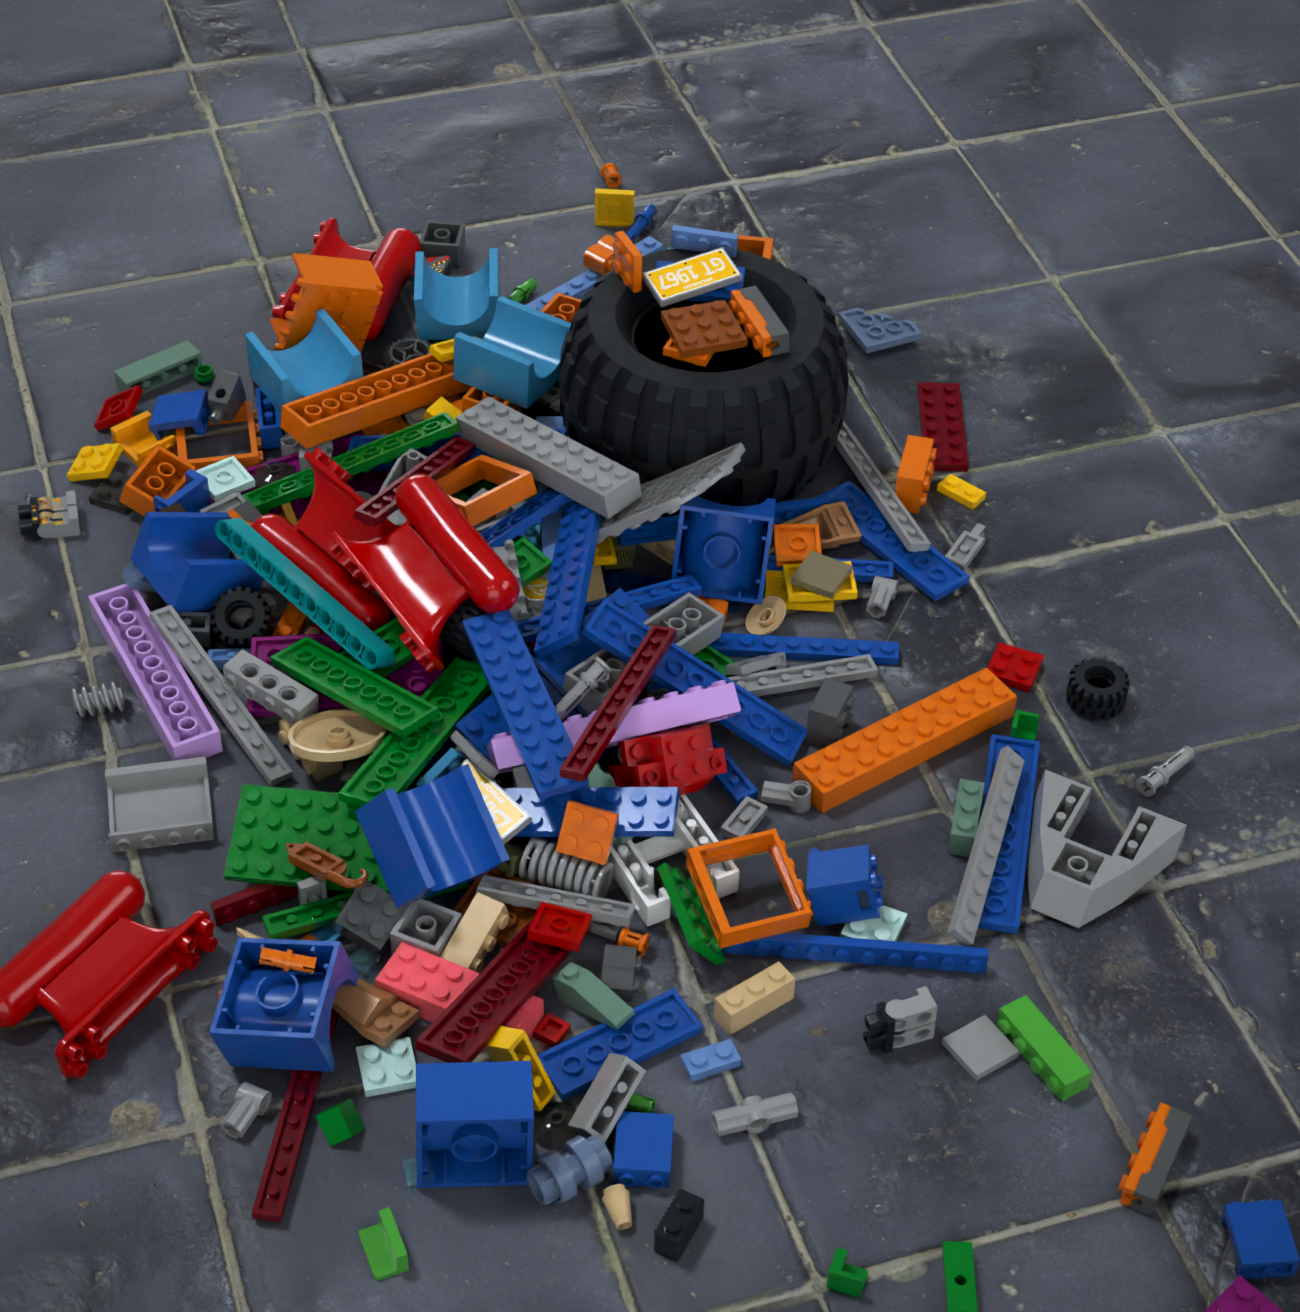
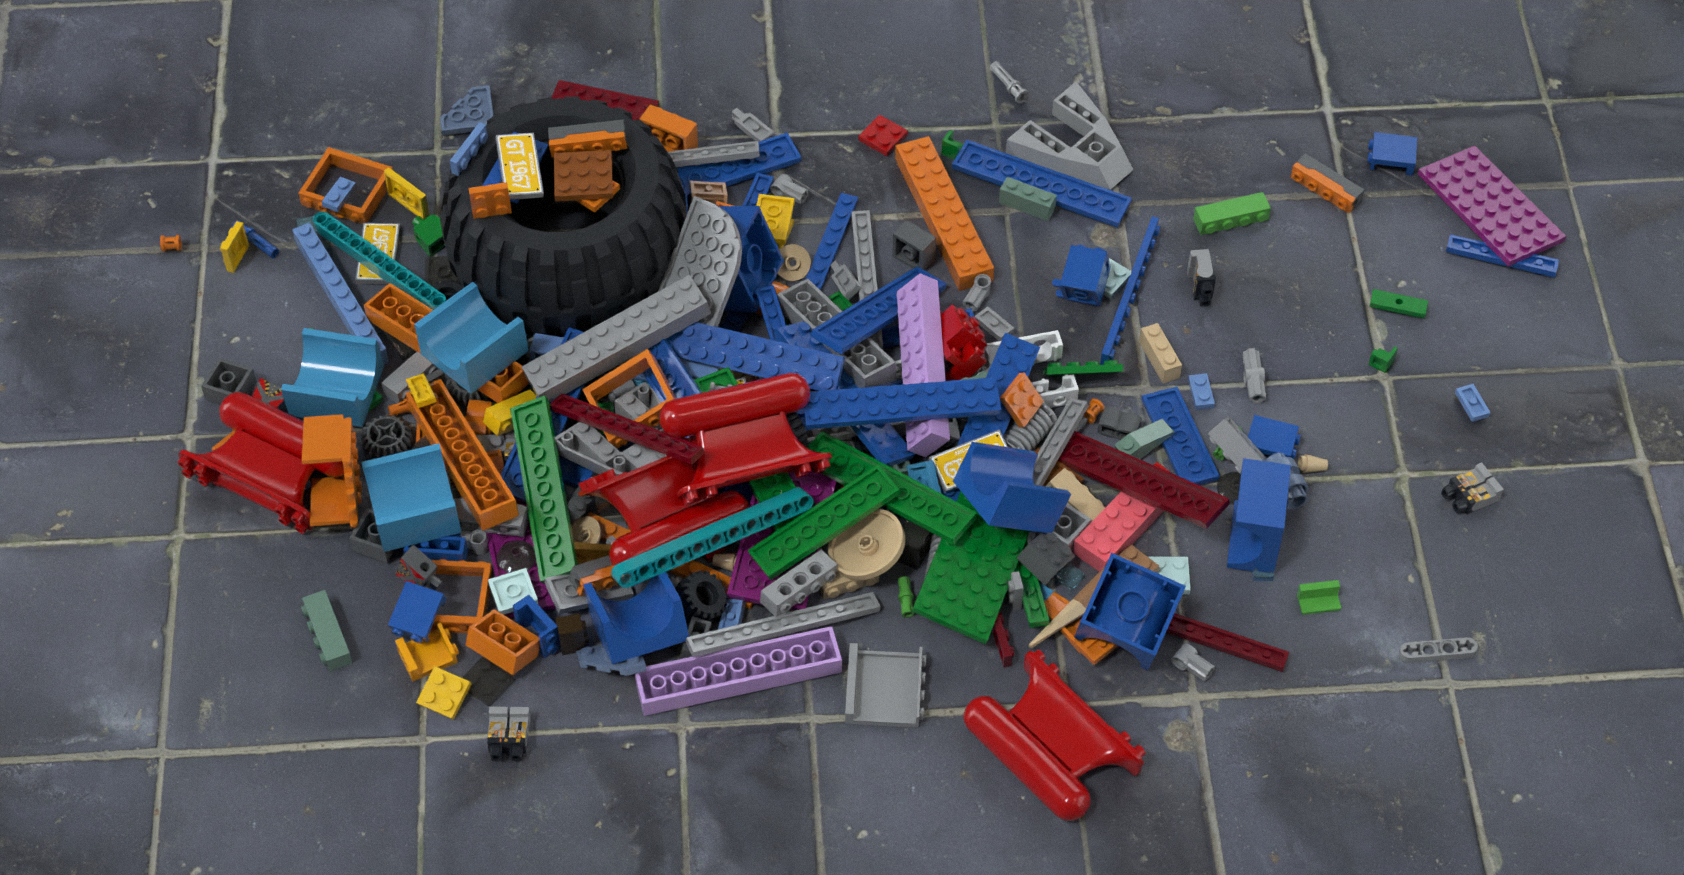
camera: 75 degrees left, 10 degrees up
light grey piece [72,682,125,718] -> none
red tile [94,385,143,432] -> none
green plate [194,364,215,383] -> none
orange pin [259,946,317,975] -> none
dark orange plate [285,841,369,889] -> none
green panel [316,1098,364,1146] -> none
light grey tile [450,730,499,778] -> none
yellow brick [485,1026,556,1111] -> none
red plate [527,902,592,952] -> none
light grey pin [555,656,613,721] -> none
dark red plate [559,625,676,782] -> none
orange brick [584,235,615,275] -> none
black brick [654,1189,705,1262] -> none
orange window [685,828,813,949] -> none
dark tan tile [790,550,853,599] -> none
yellow plate [937,474,986,510] -> none
light grey tile [942,1015,1019,1081] -> none
light grey plate [947,746,1025,947] -> none
black tyre [1066,658,1130,720] -> none

